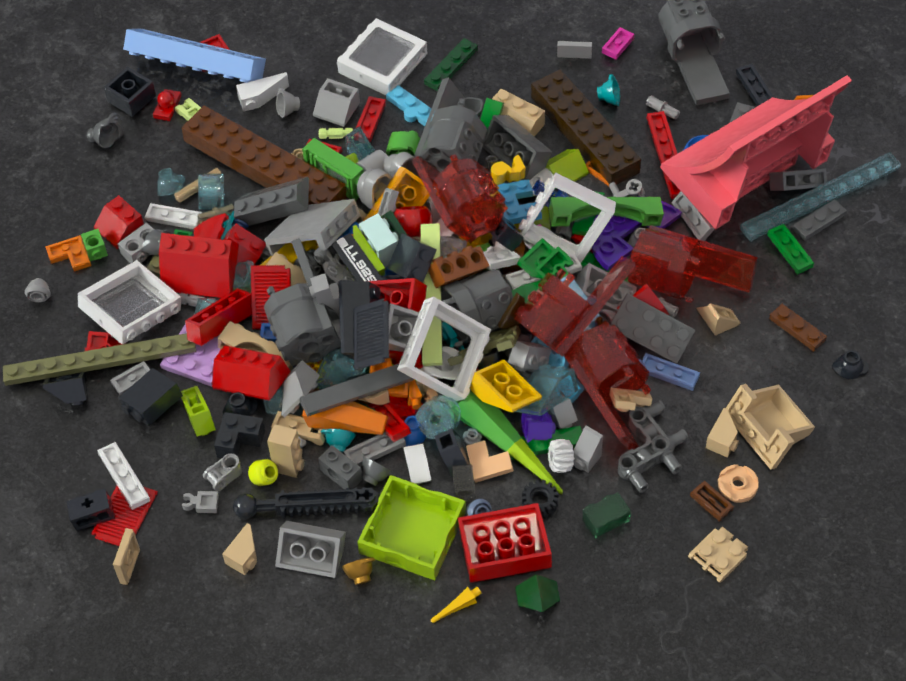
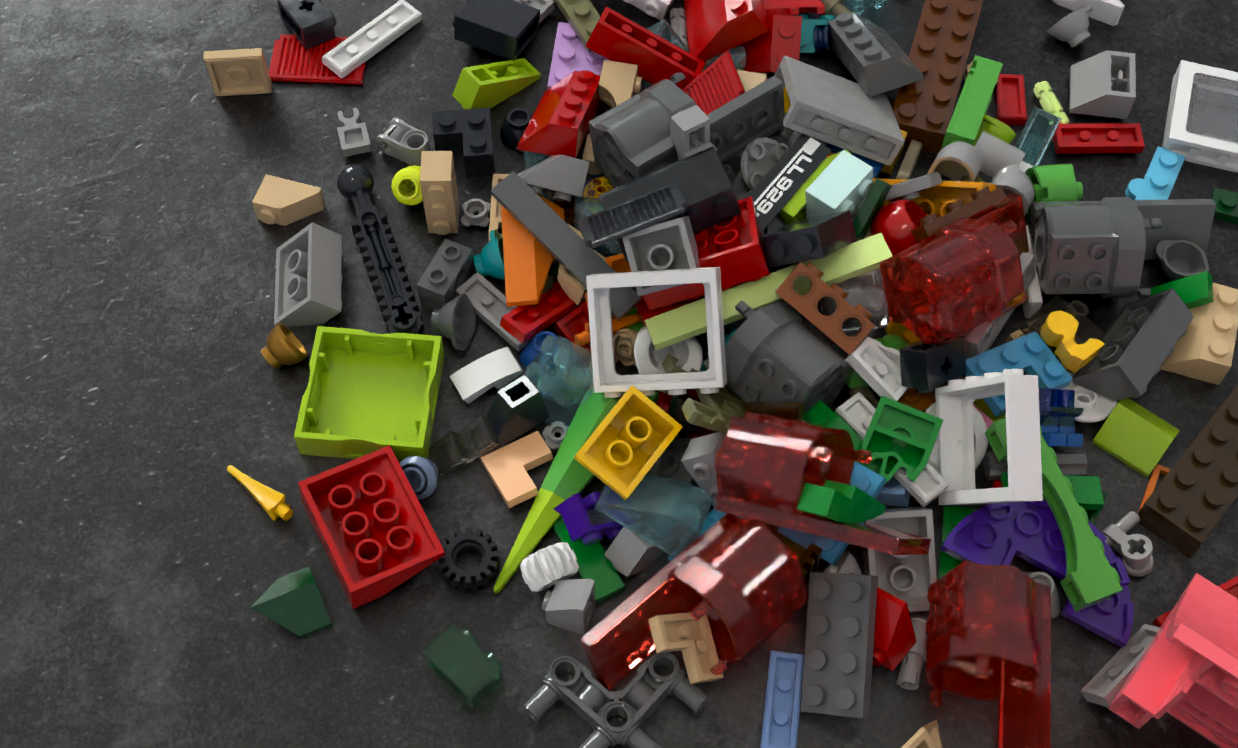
camera: 70 degrees right, 5 degrees up
none -> green slope [797,480,886,524]
none -> reddish brown plate [911,186,1007,242]

